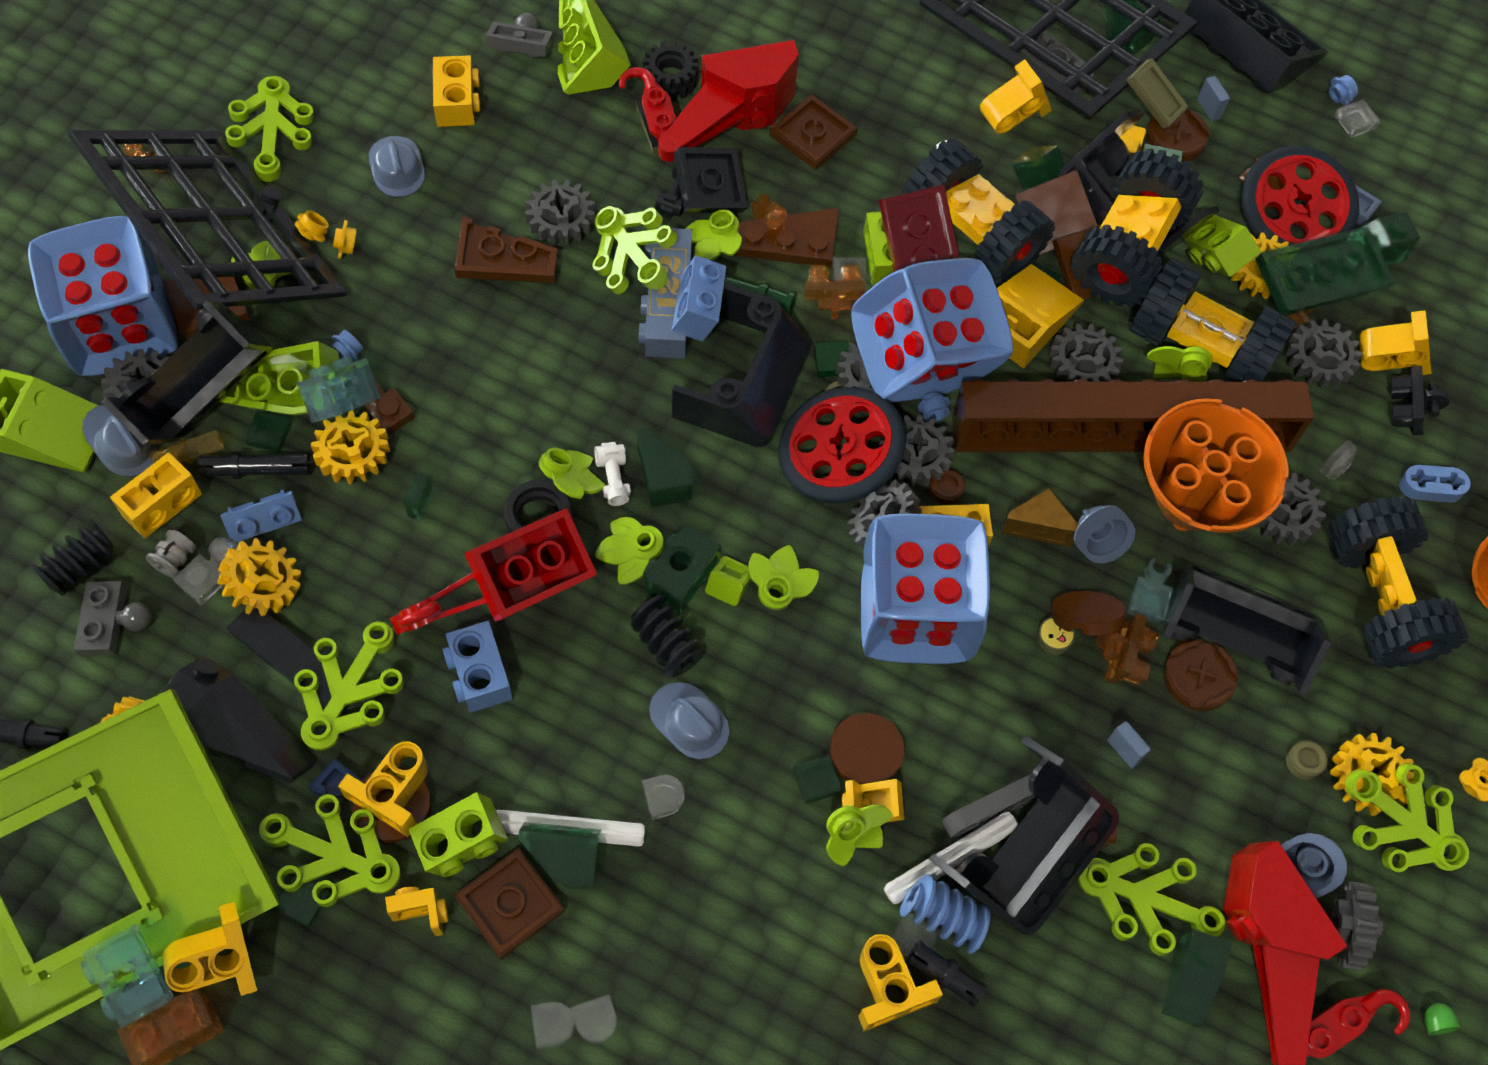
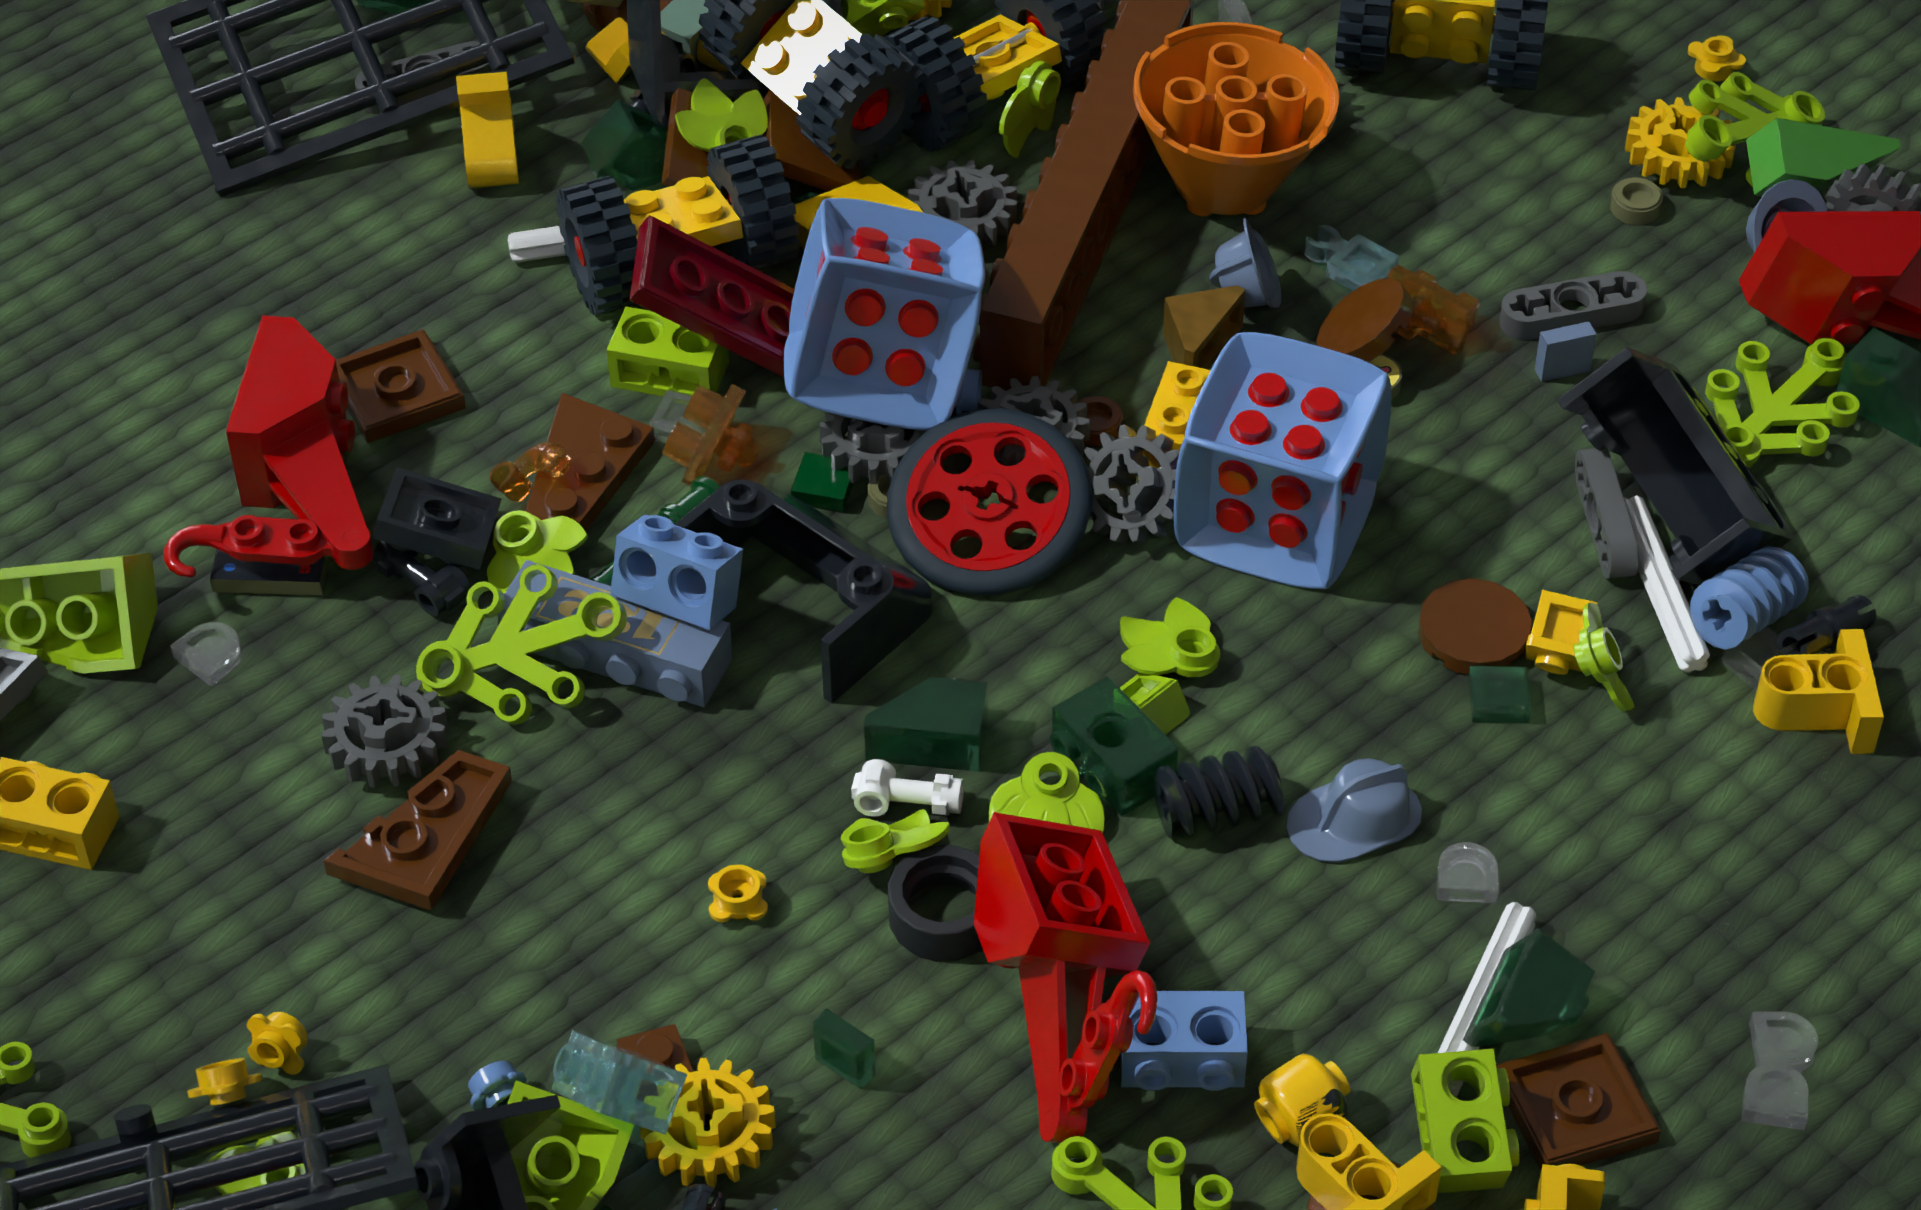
camera: 65 degrees left, 15 degrees down
sand blue piece [369,136,425,197] -> none
black tyre [643,41,699,101] -> none
black windscreen [1163,563,1332,696] -> none
reddish brown tile [1163,639,1238,712] -> none
none -> clear tile [170,622,242,686]
none -> lime plate [675,78,768,153]
none -> yellow plate [708,865,768,922]
none -> yellow head [1254,1053,1351,1147]
none -> dark grey beam [1499,271,1647,340]
none -> bright green slope [1746,118,1901,196]

